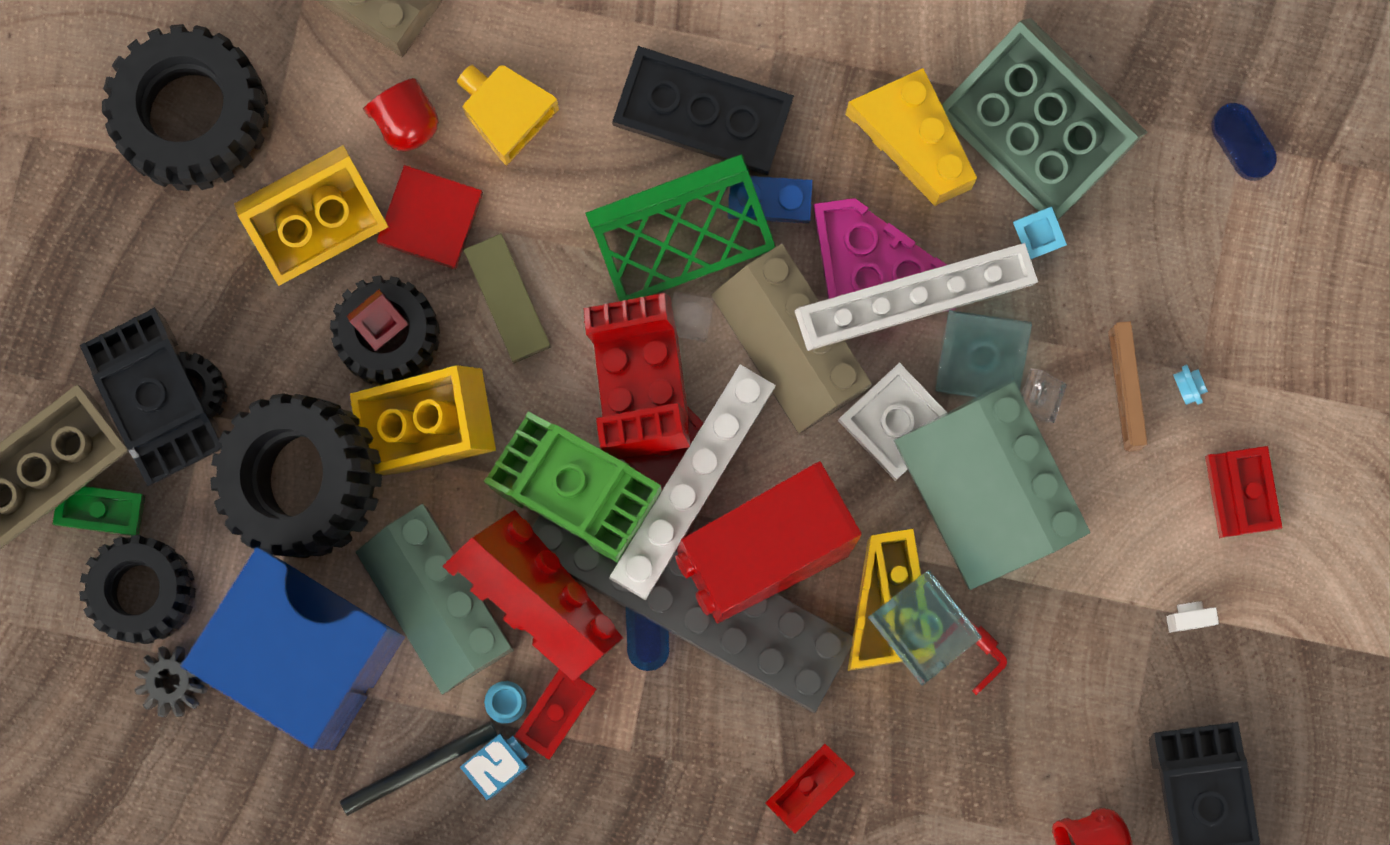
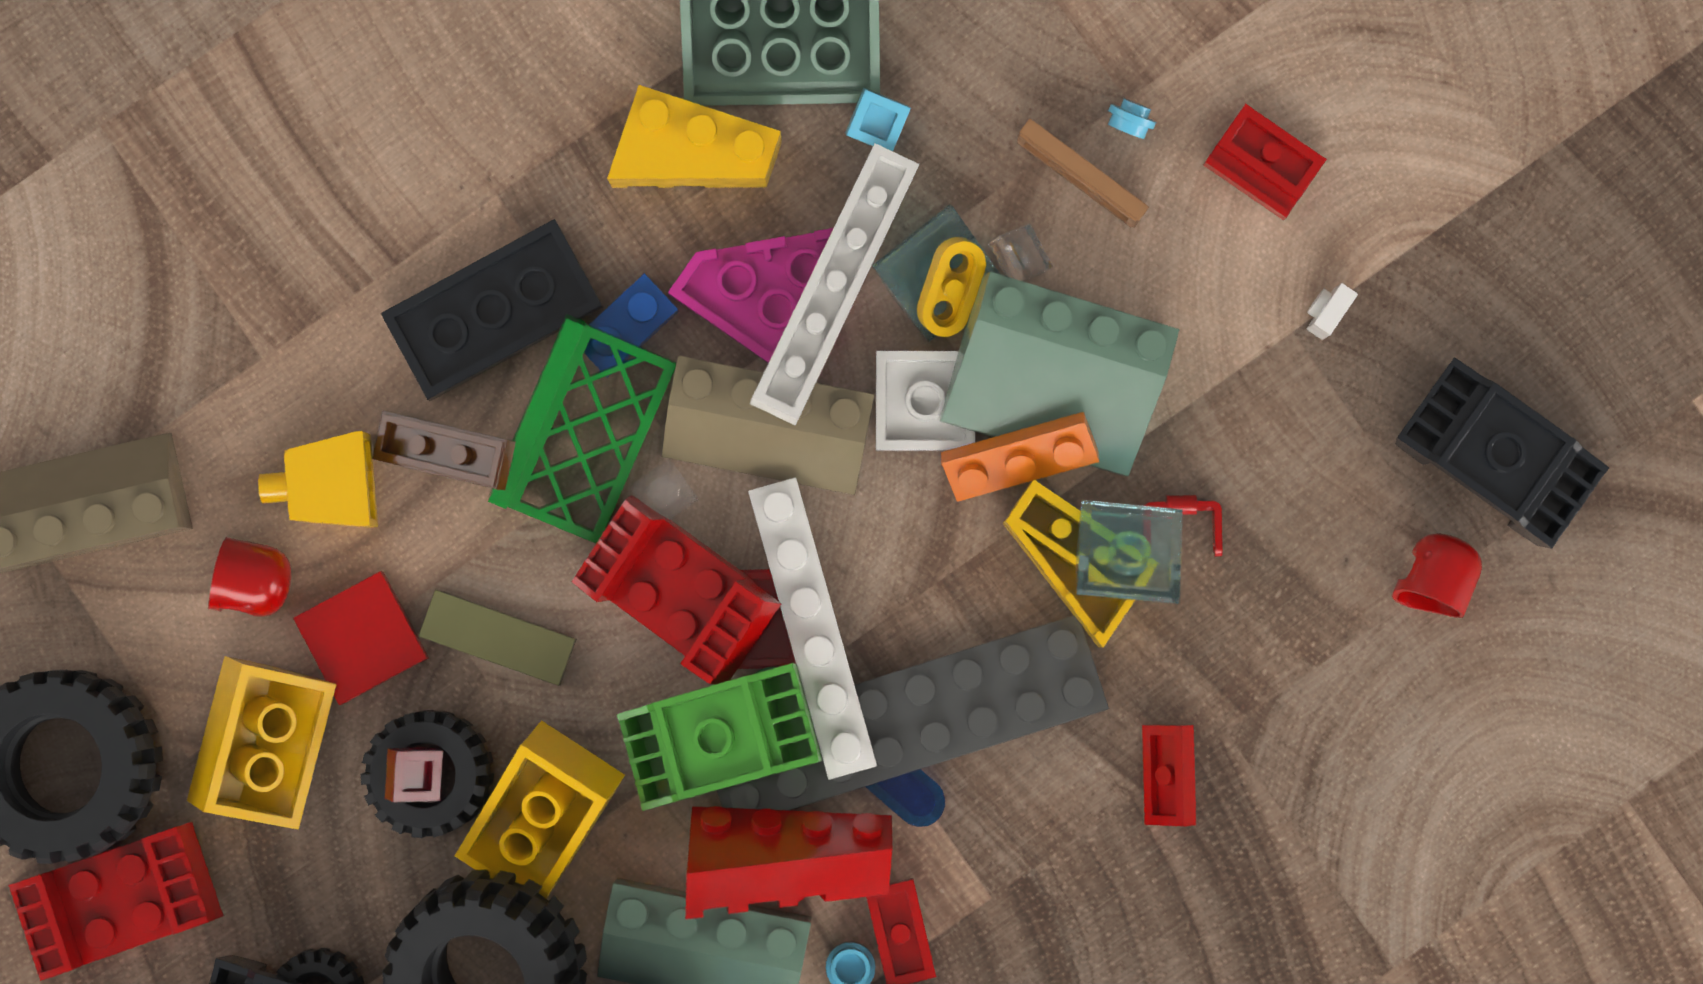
camera: 45 degrees left, 5 degrees up
red slope [675,461,862,624] -> none
none -> red plate [8,822,224,981]
none -> tile [372,411,516,490]
none -> yellow plate [917,237,986,337]
none -> orange plate [941,412,1099,502]

